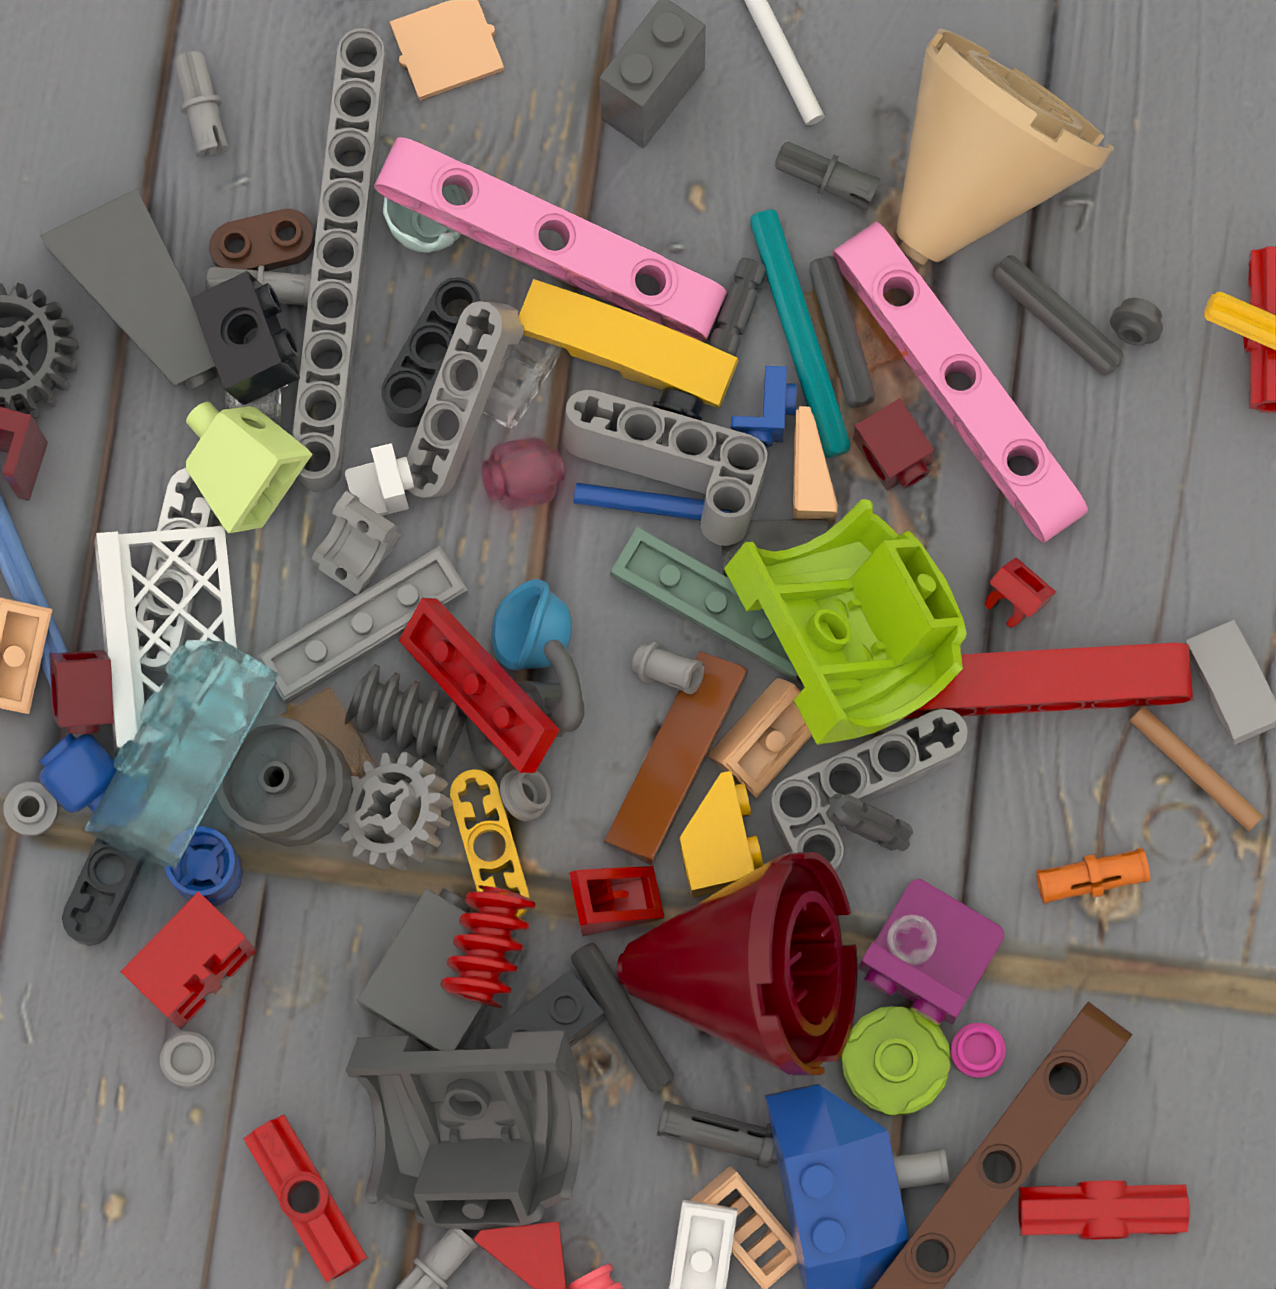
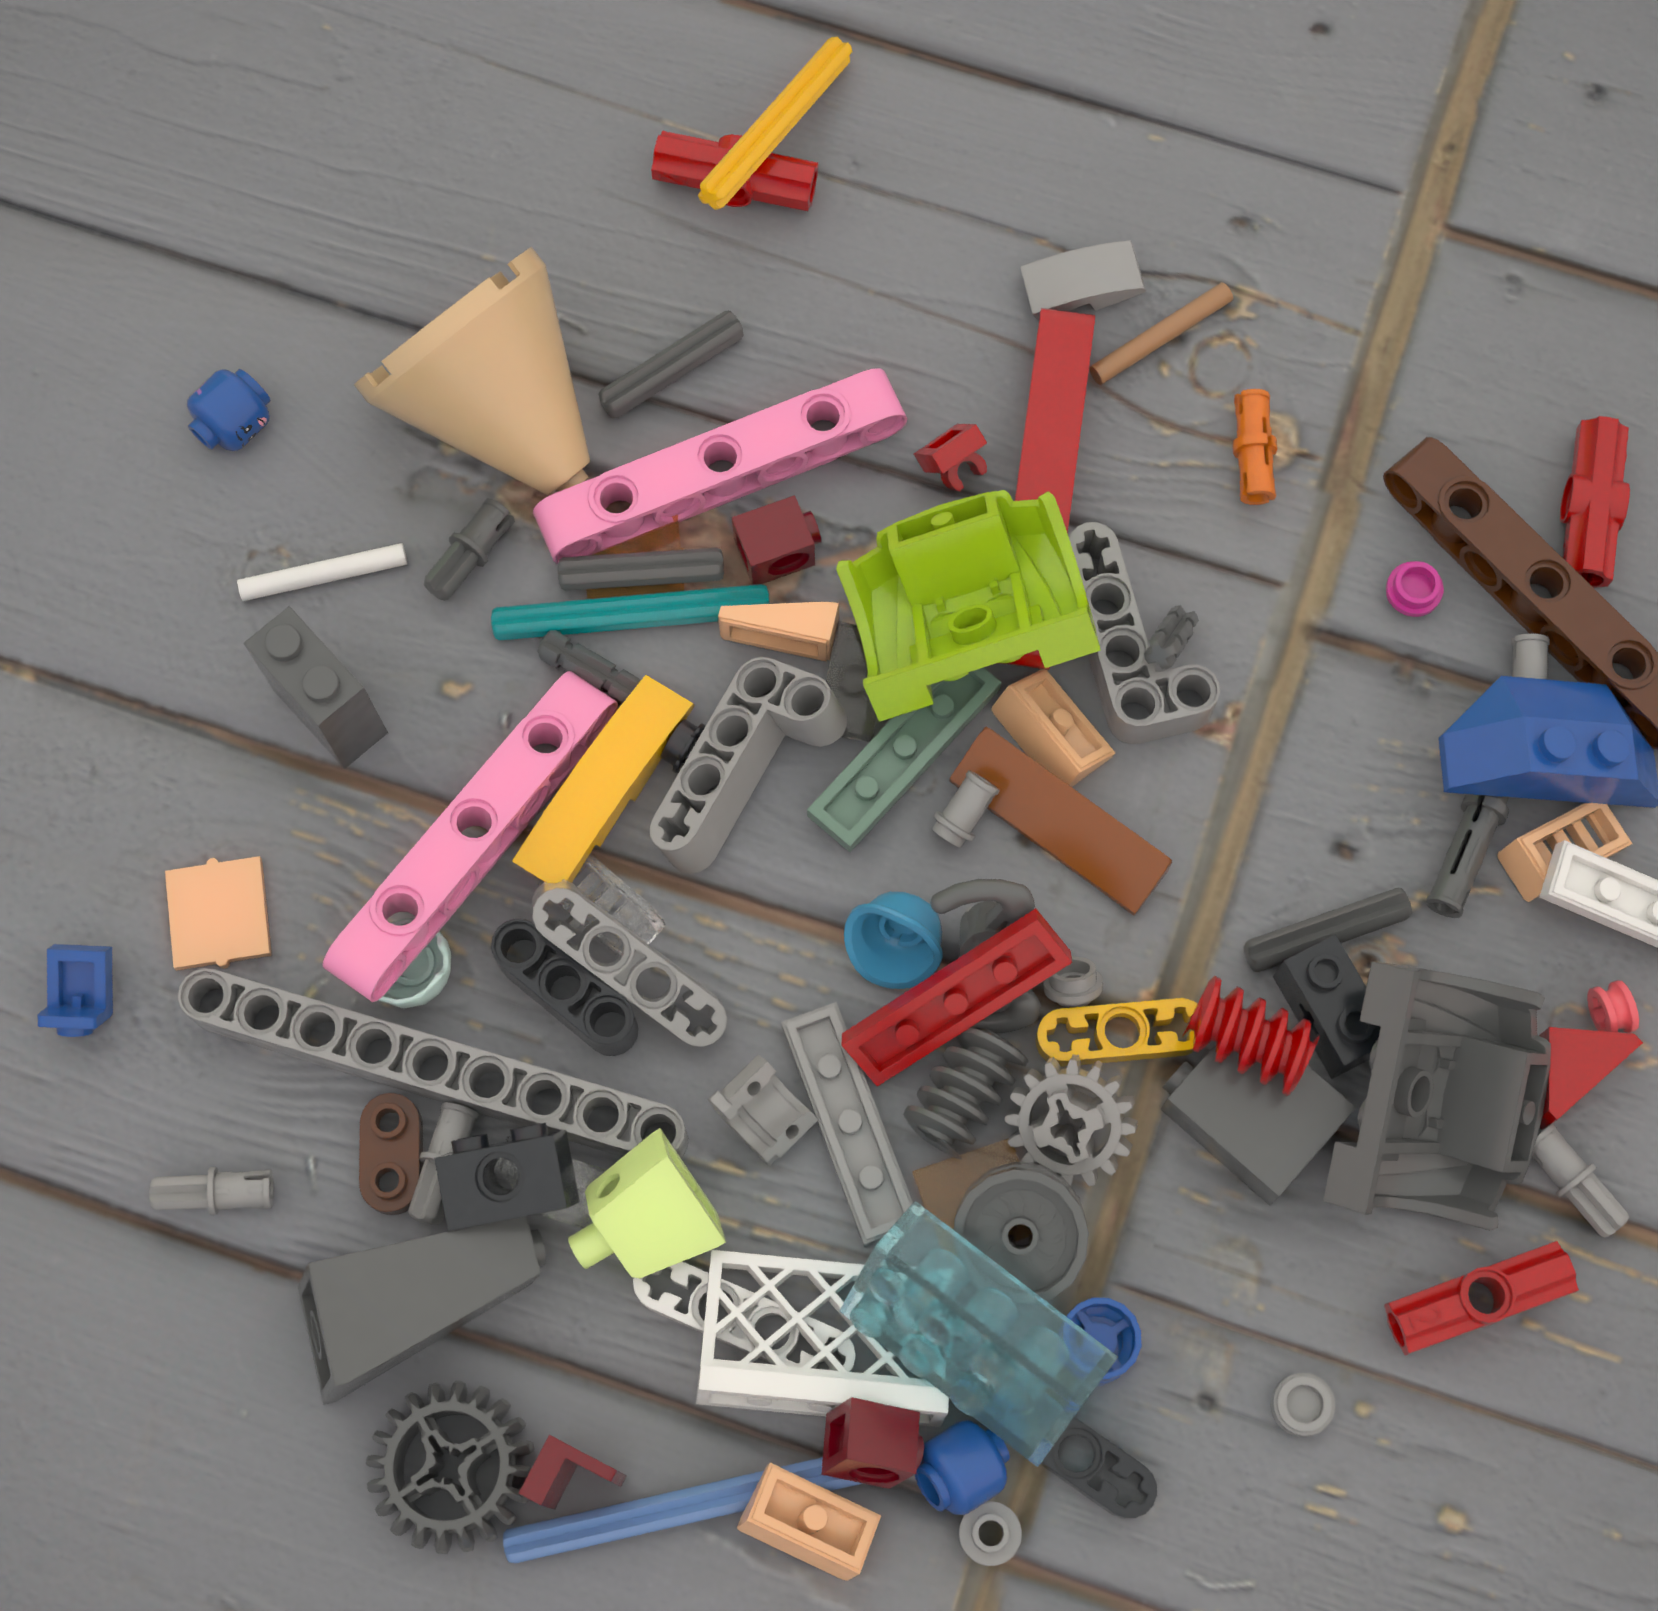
camera: 80 degrees left, 5 degrees down
red piece [120,892,257,1030] -> none
white bracket [345,443,414,516] -> none
clear pink head [481,436,564,511] -> none
red slope [569,866,665,937] -> none
blue bar [573,483,733,521] -> none
dark red cone [617,852,858,1076] -> none
yellow slope [680,771,763,898] -> none
blue bracket [731,366,797,448] -> none
lime tile [841,1006,951,1116] -> none
magenta bracket [859,879,1004,1025] -> none
clear bush [886,914,937,966] -> none
dark grey plate [1110,298,1163,346] -> none

